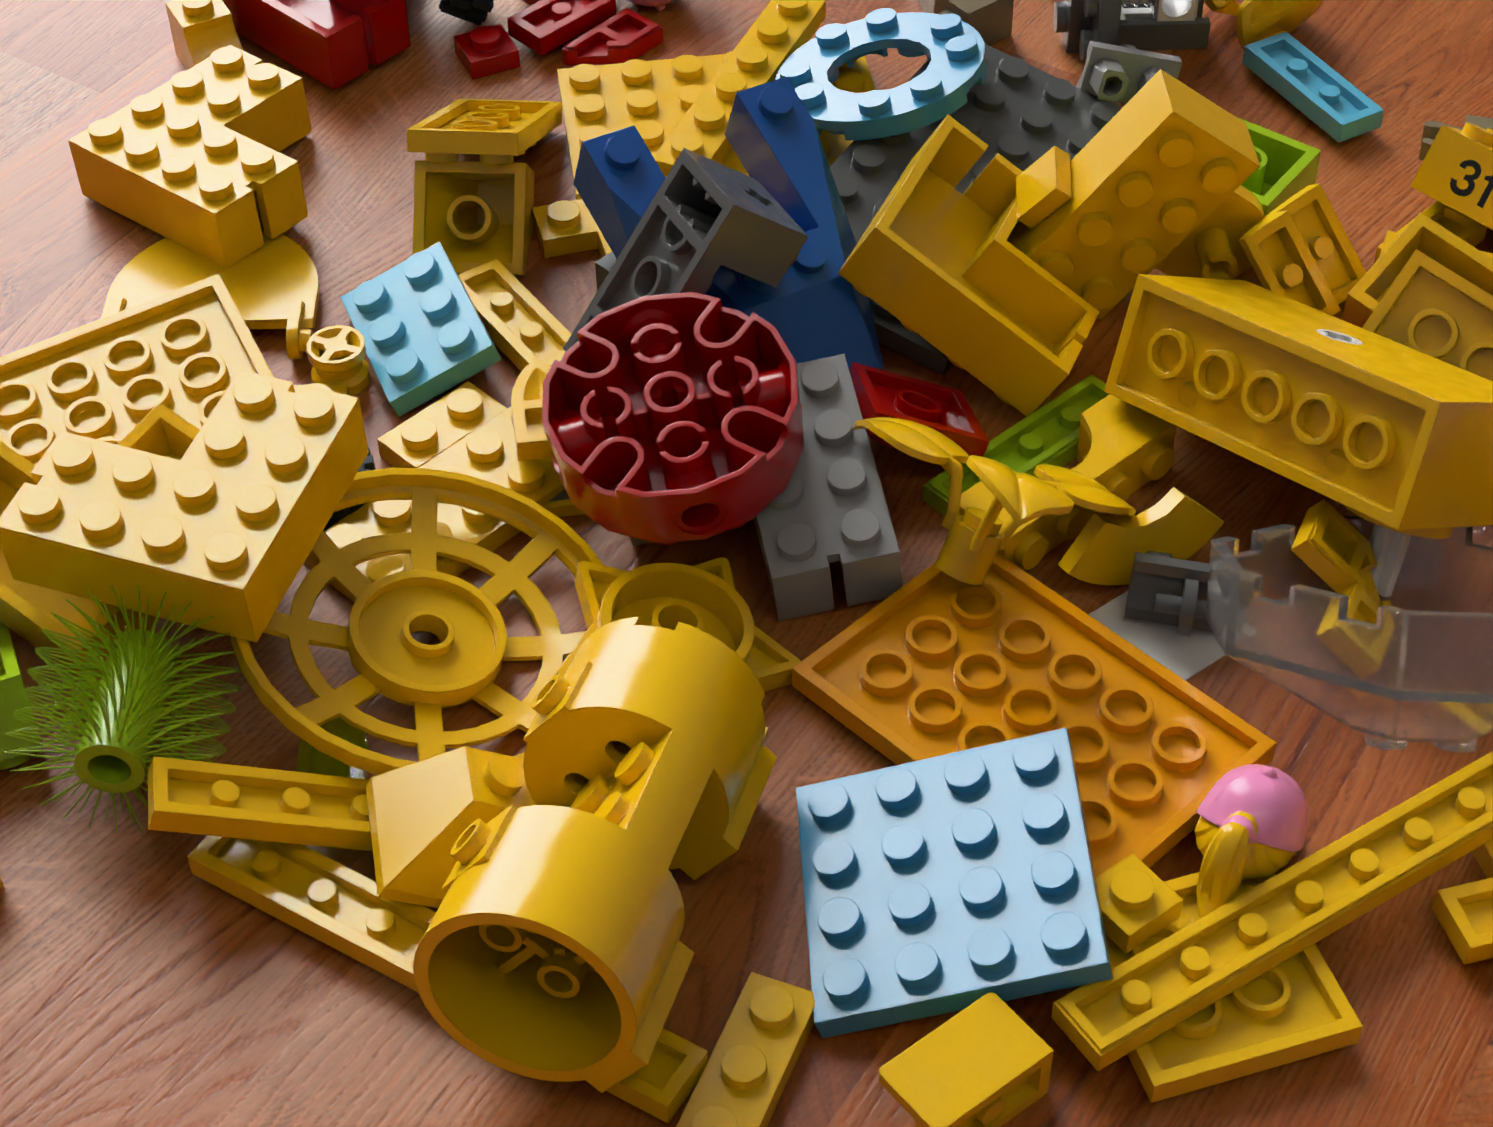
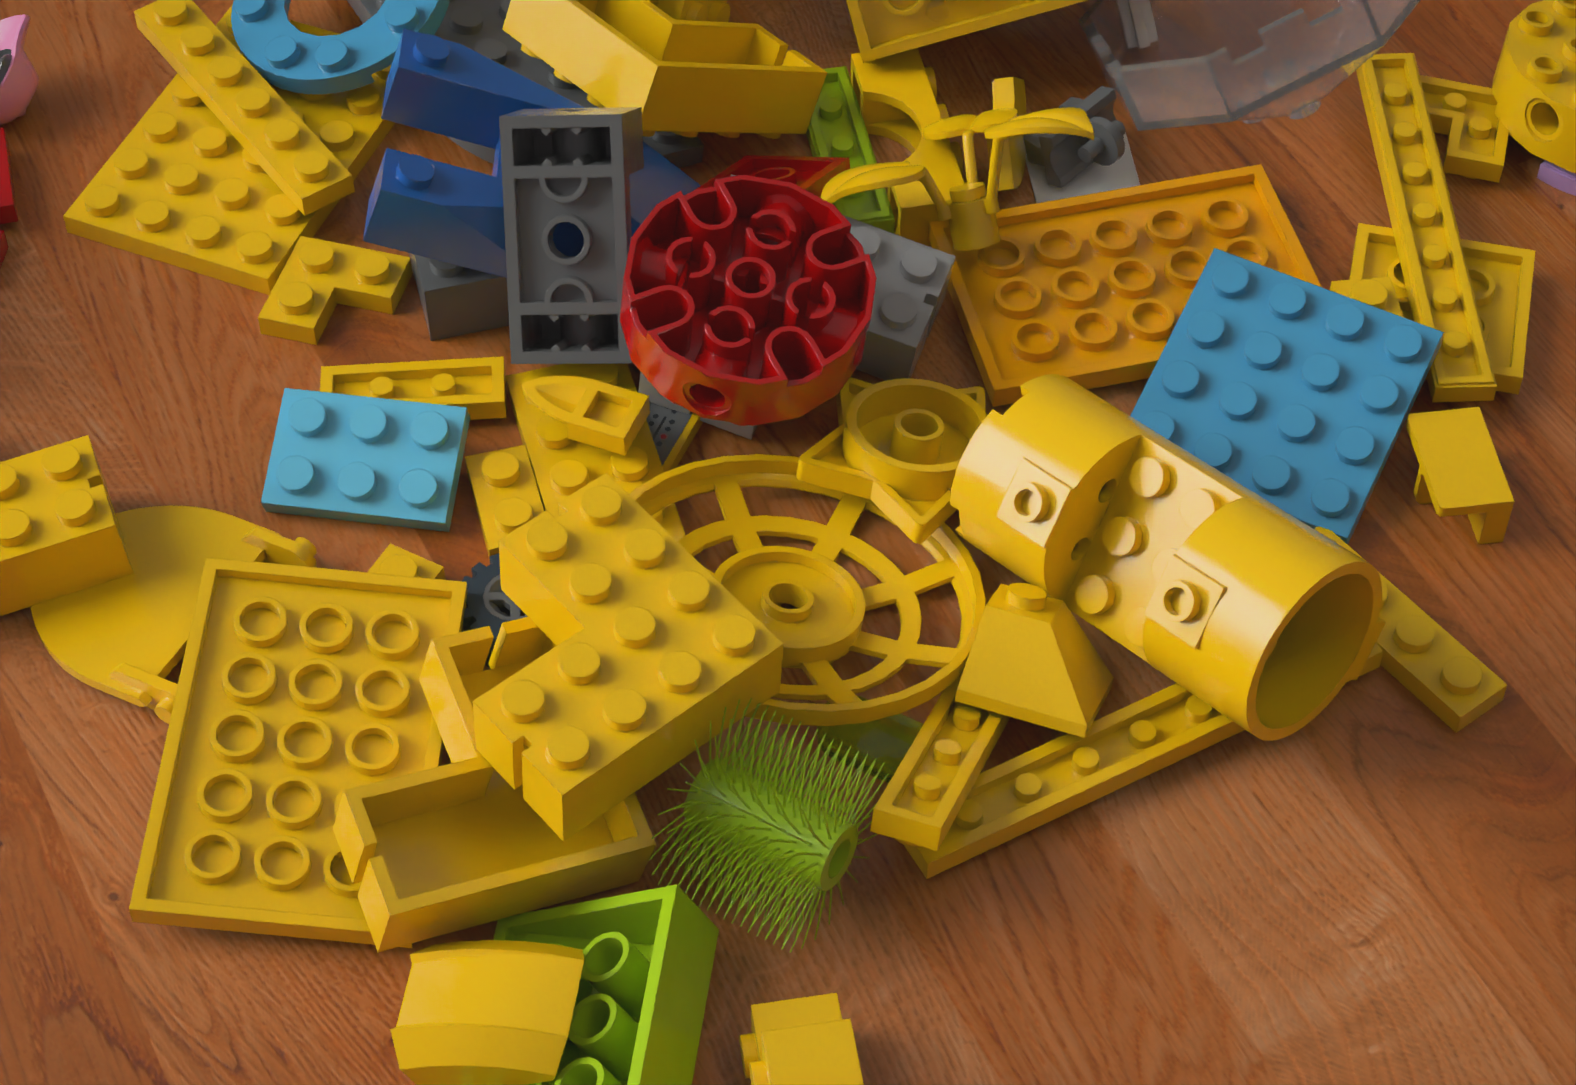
camera: 60 degrees left, 5 degrees up
yellow wheel [306,325,370,396] -> none
yellow plate [407,98,562,164] -> none
yellow slope [412,160,535,276] -> none
red tile [562,8,664,66] -> none
hair [1194,764,1309,918] -> none
yellow tile [1291,500,1398,679] -> none

